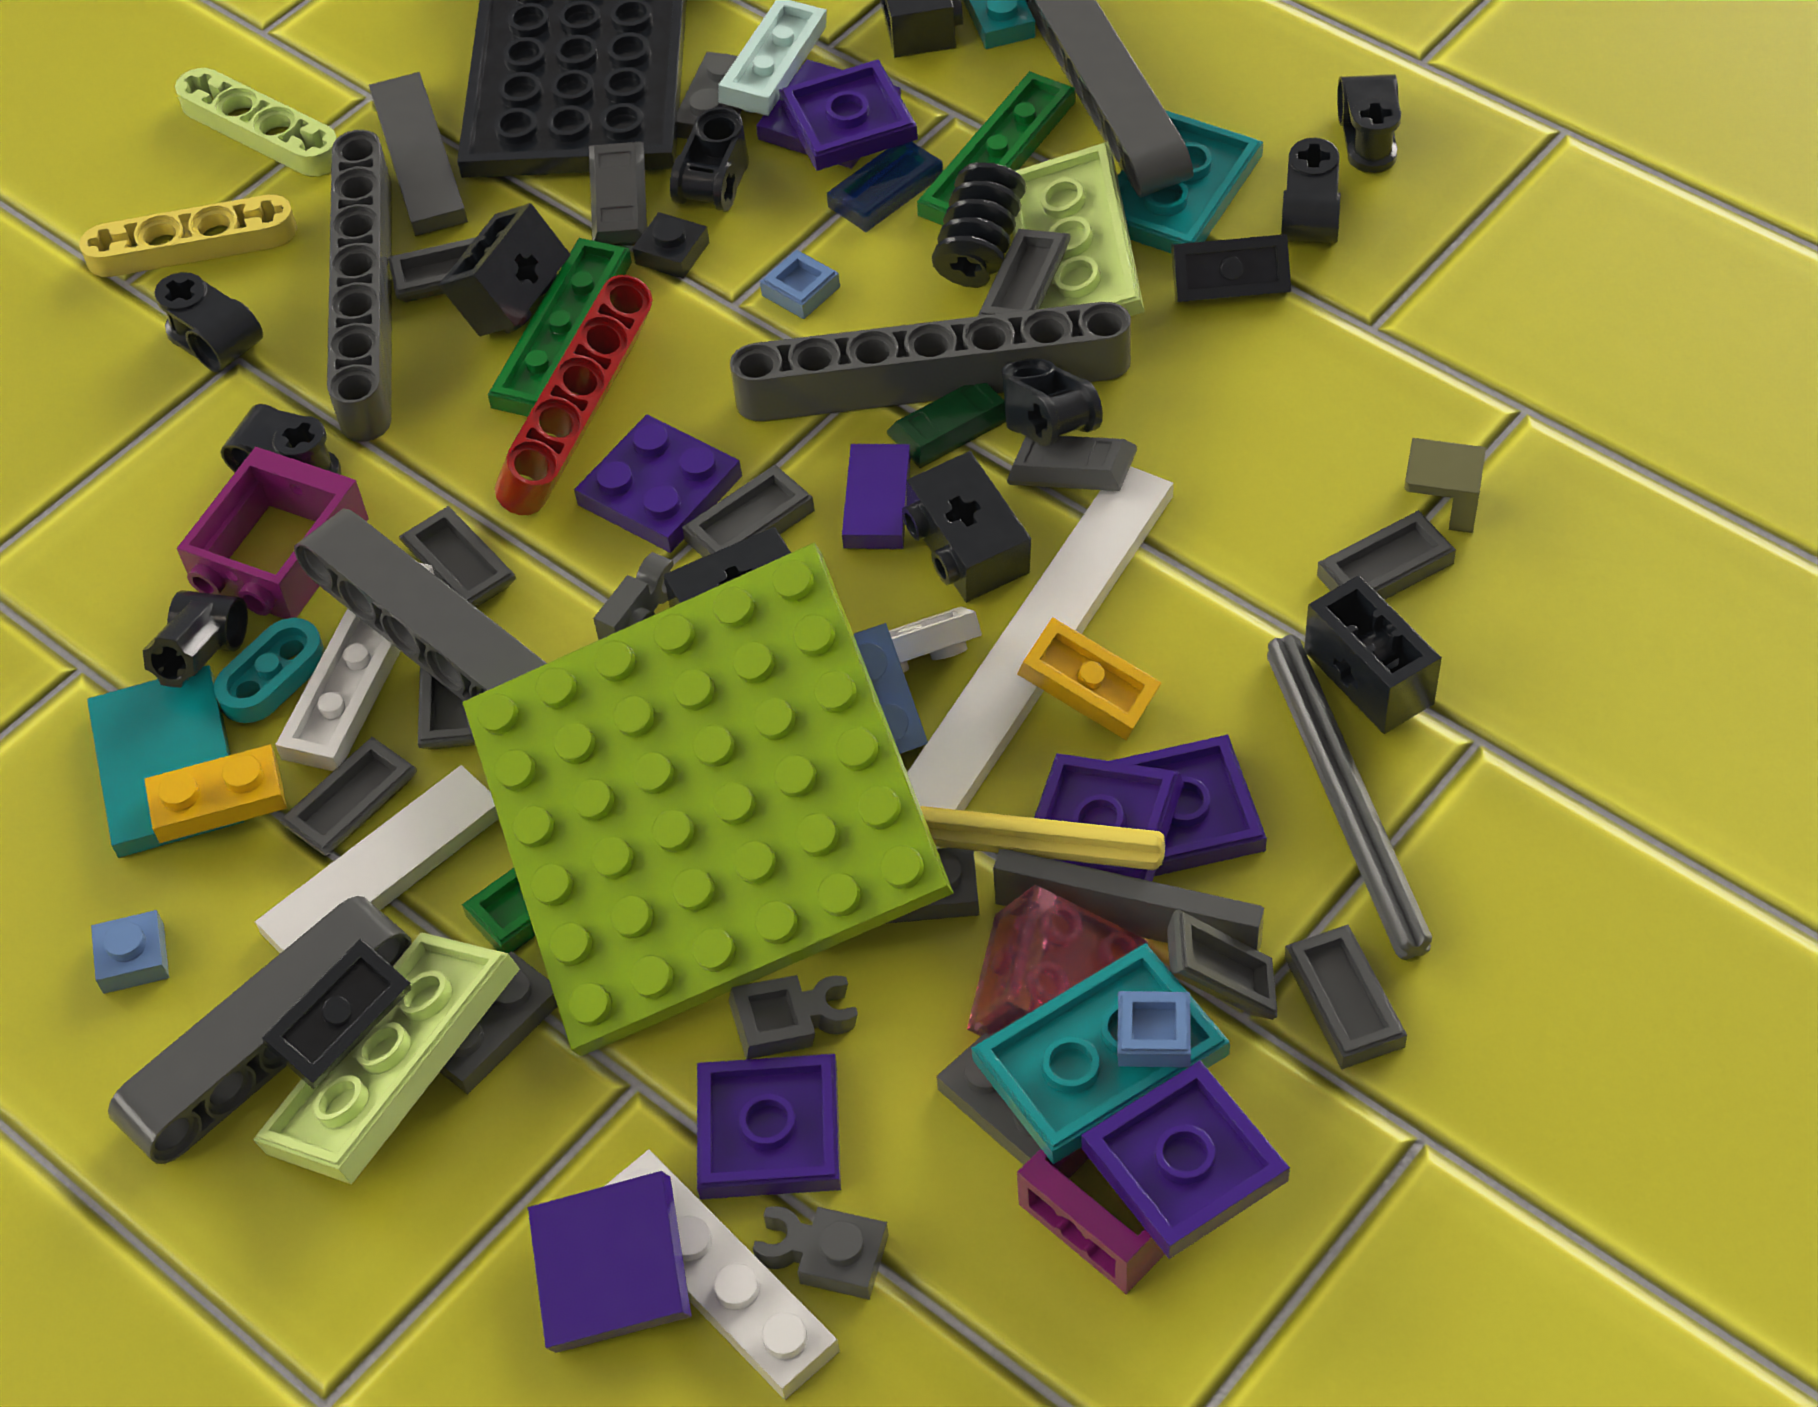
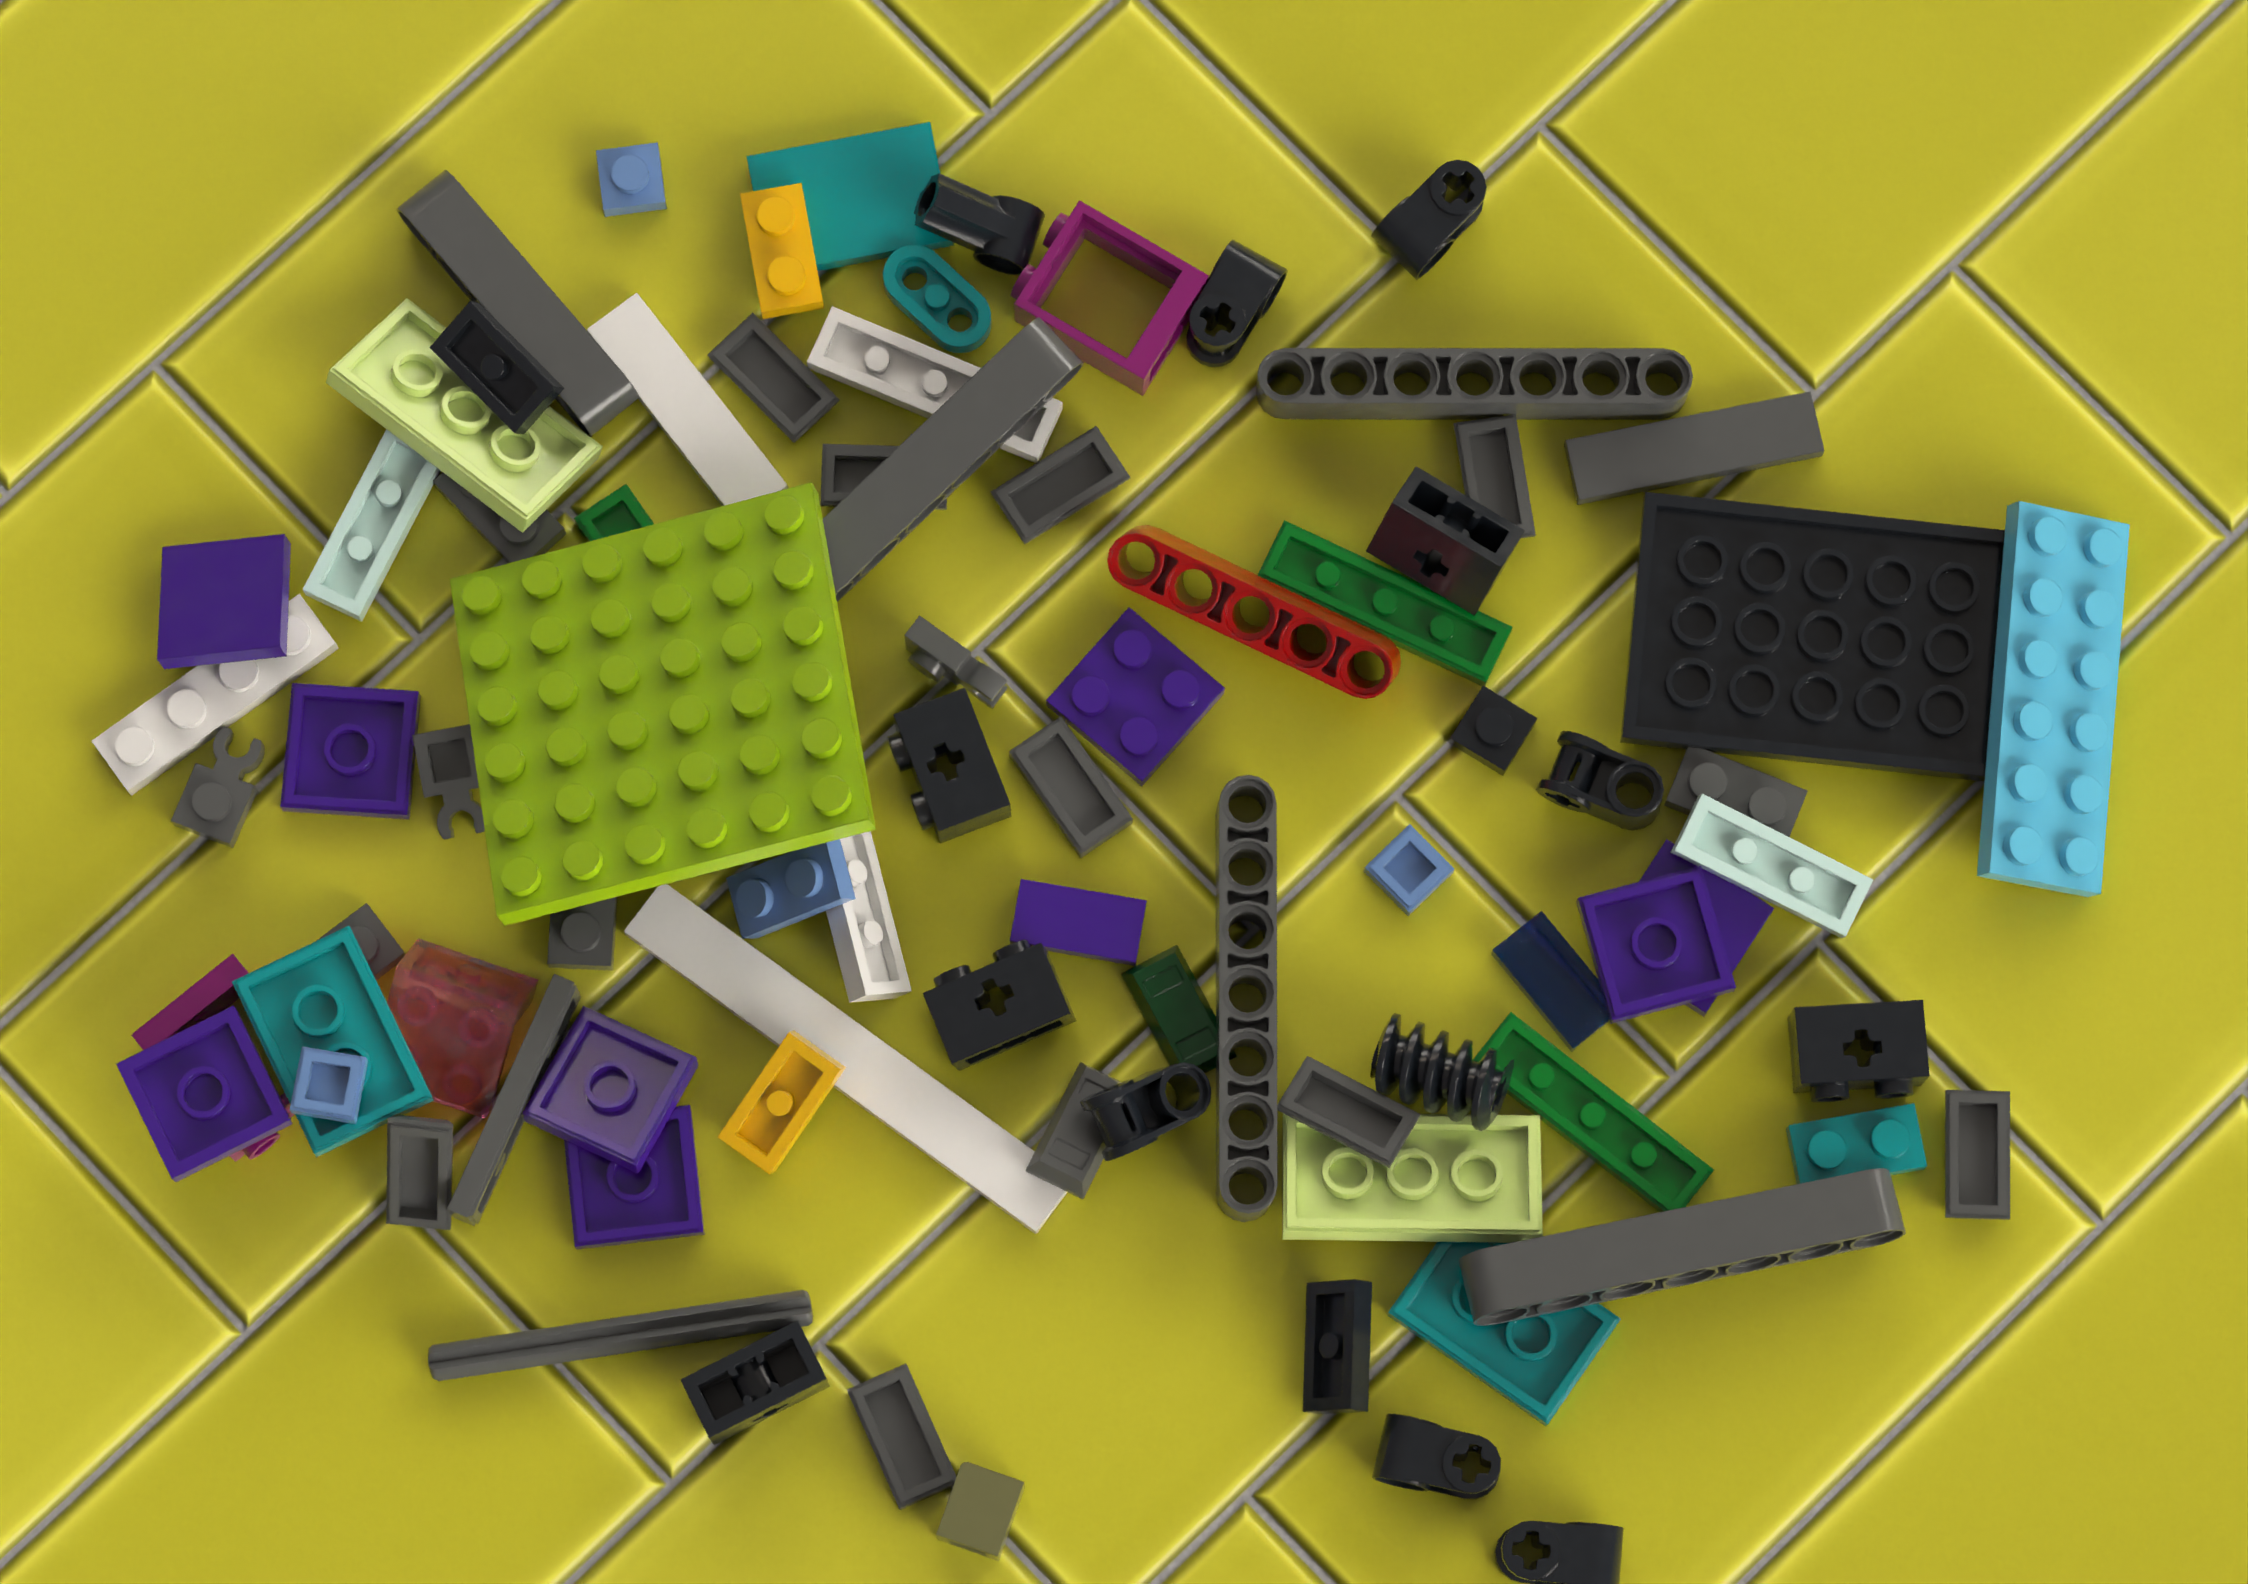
camera: 90 degrees right, 25 degrees up
light yellow beam [79,194,297,277] -> none
yellowish green beam [175,68,337,176] -> none
dark grey tile [589,142,647,246] -> none
light yellow axle [920,806,1165,870] -> none
dark grey tile [1284,925,1407,1069] -> none
none -> light aqua plate [303,429,441,622]

